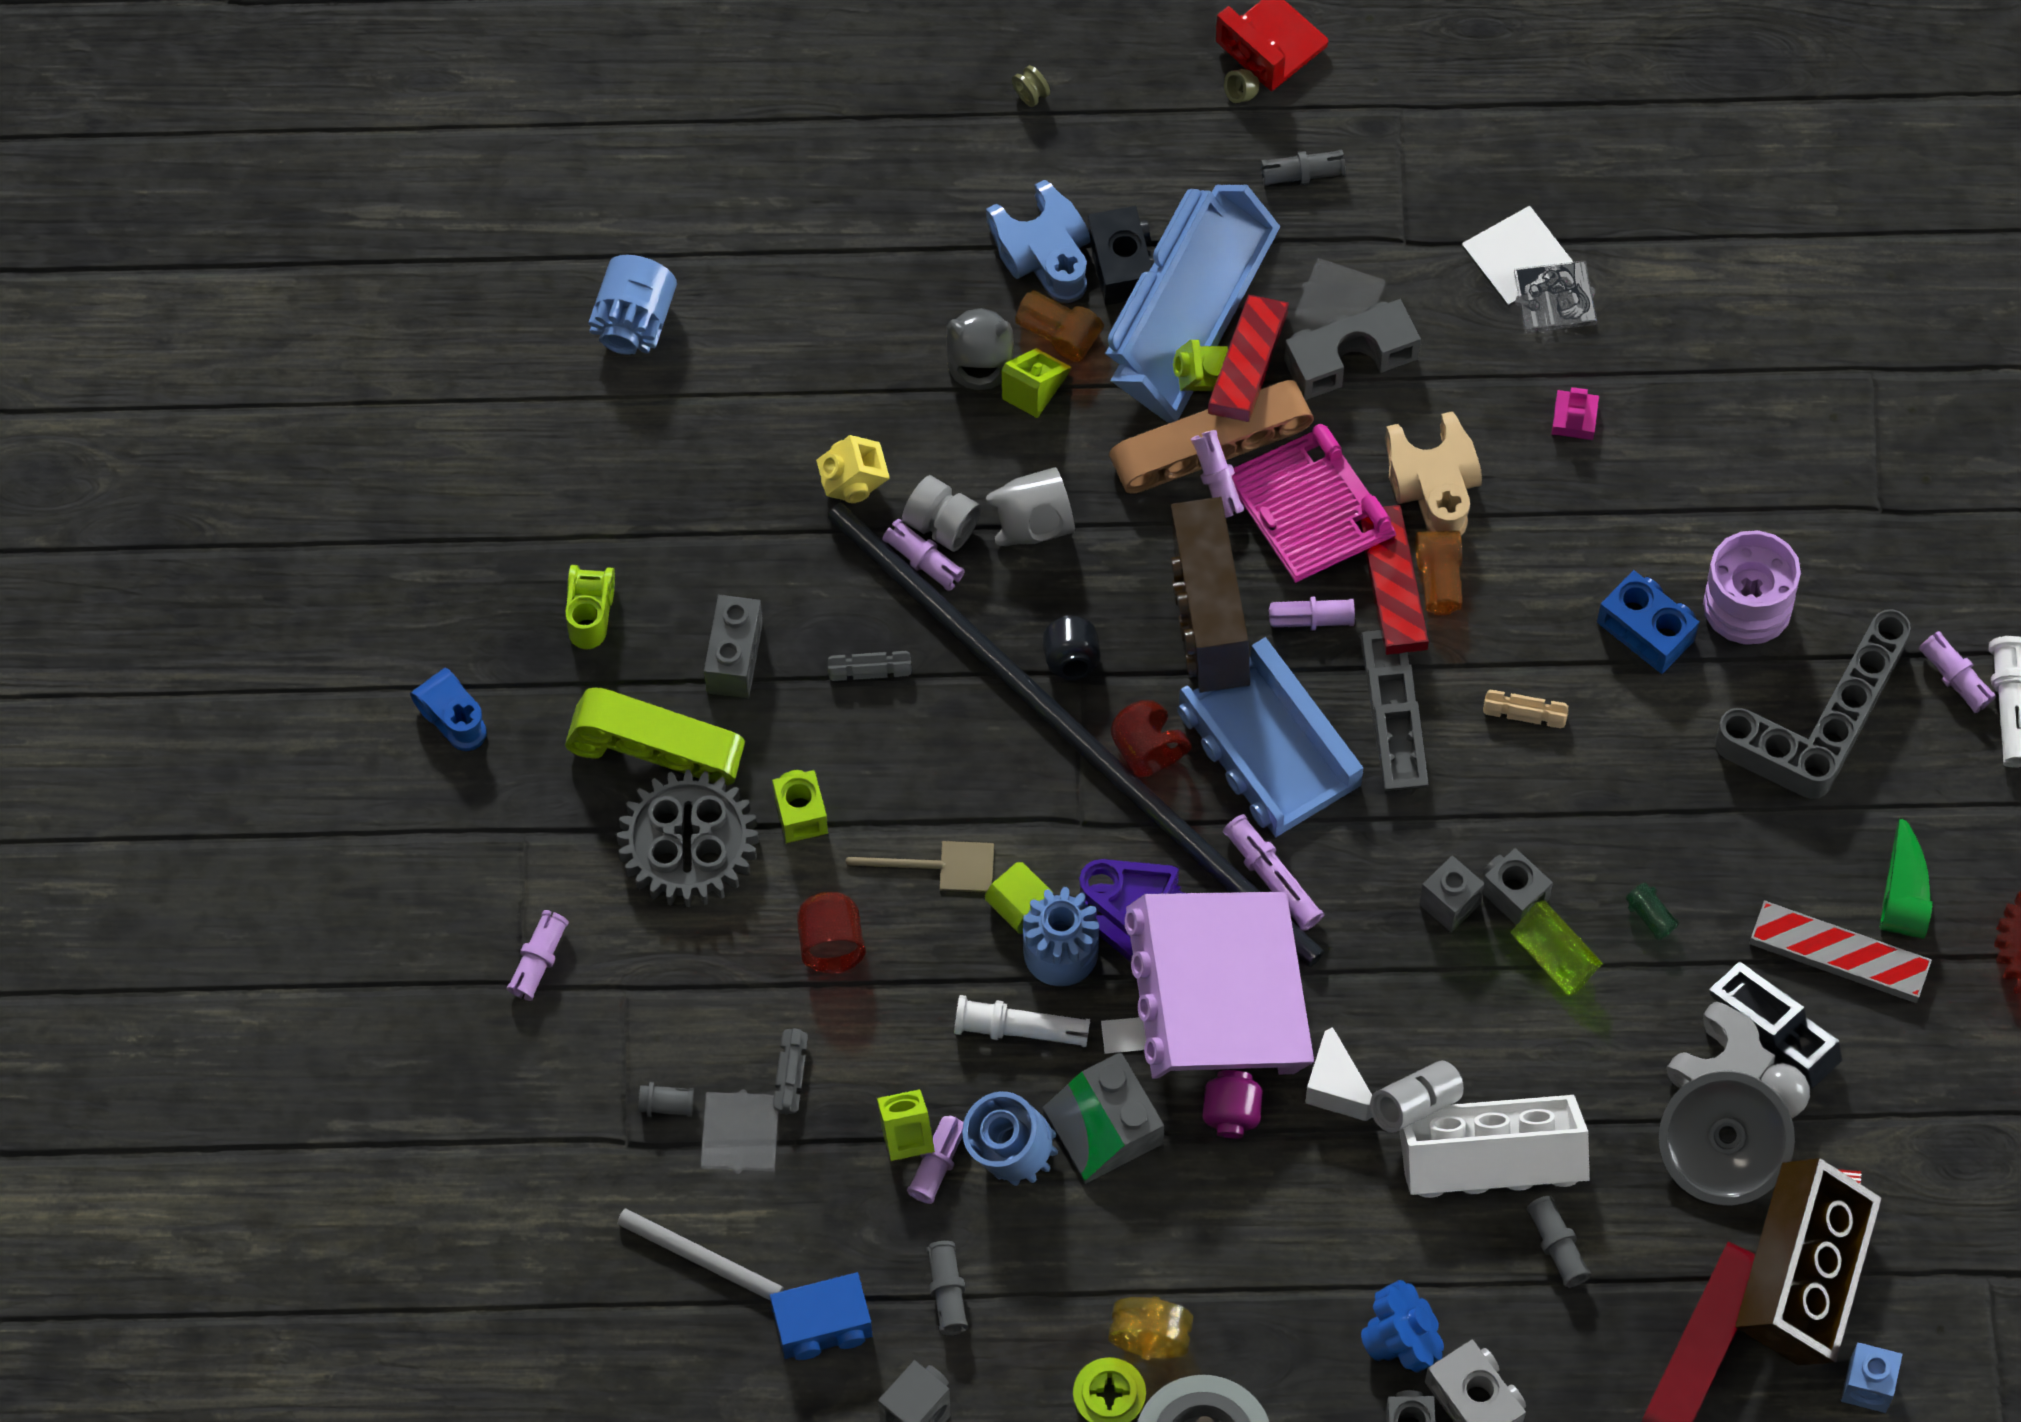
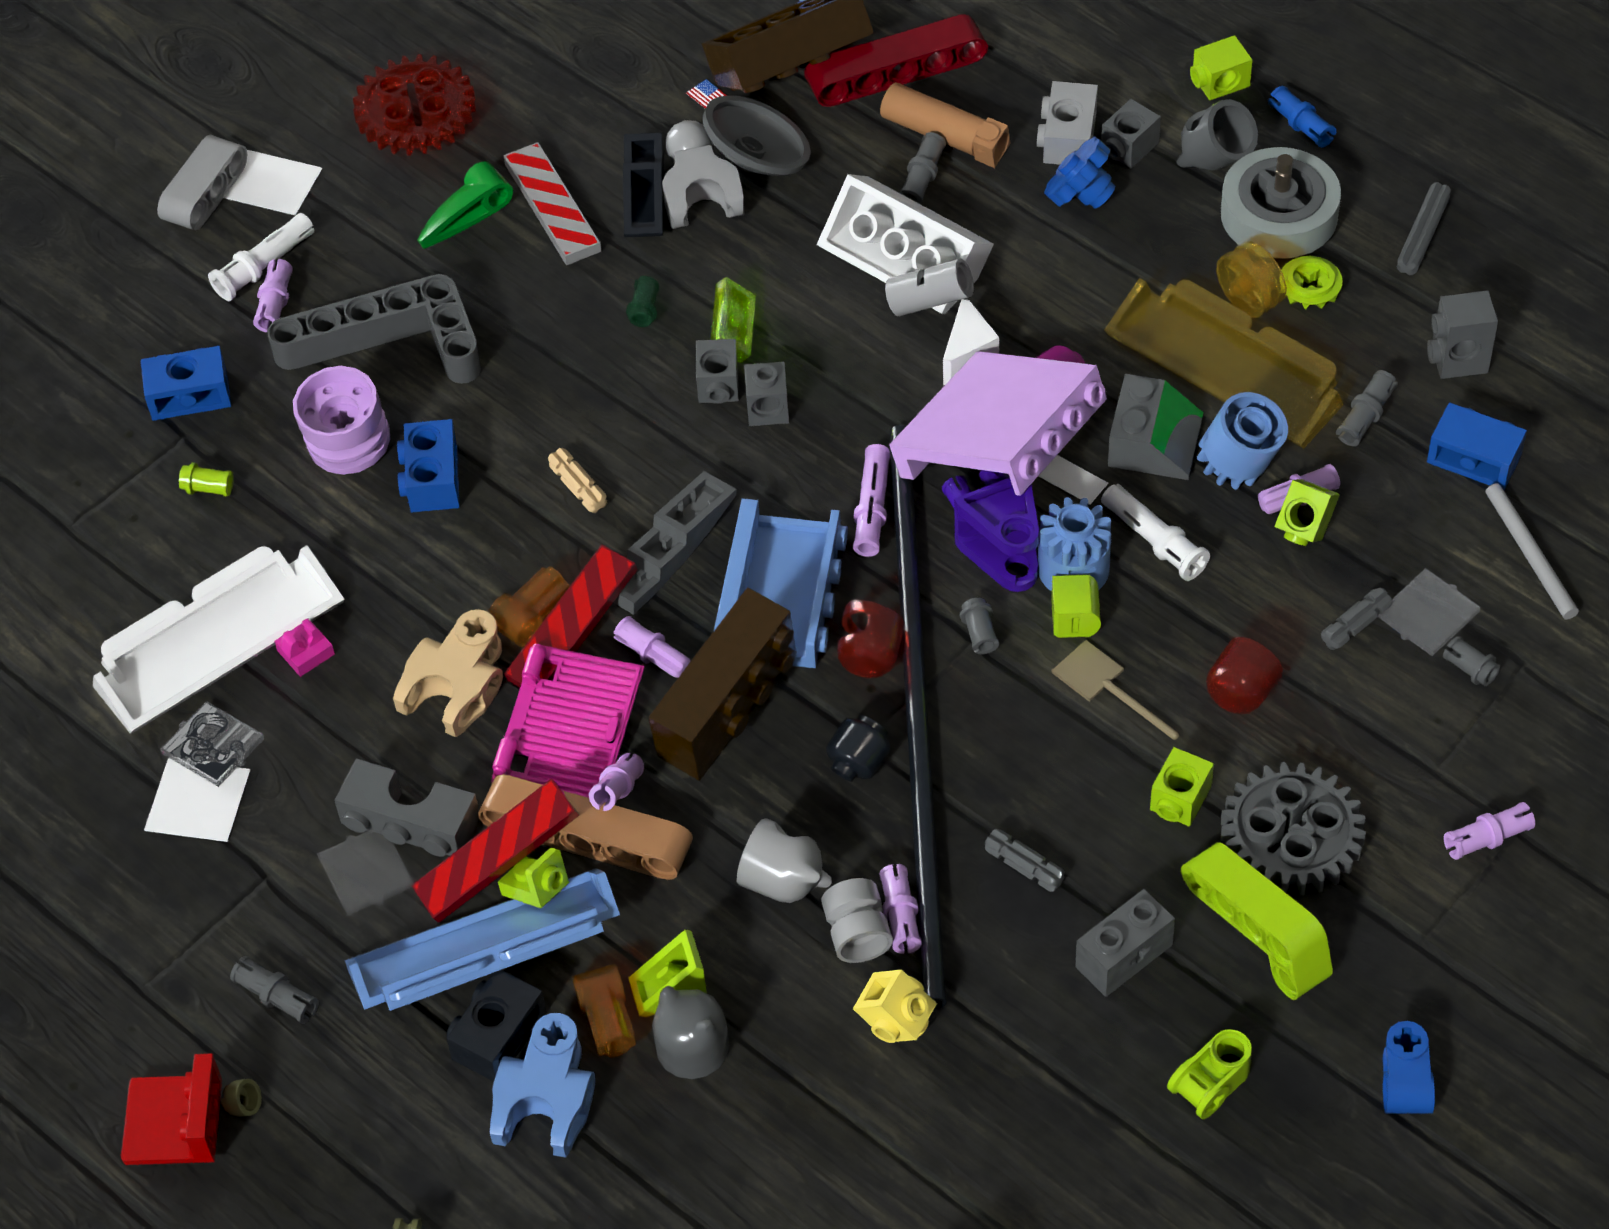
camera: 135 degrees left, 10 degrees down
none -> white slope [93,545,344,734]
none -> blue brick [141,346,231,421]
none -> lime pin [179,462,233,496]
none -> medium nougat piece [880,82,1011,168]
none -> dark grey pin [960,598,999,654]
none -> clear yellow slope [1104,278,1344,449]

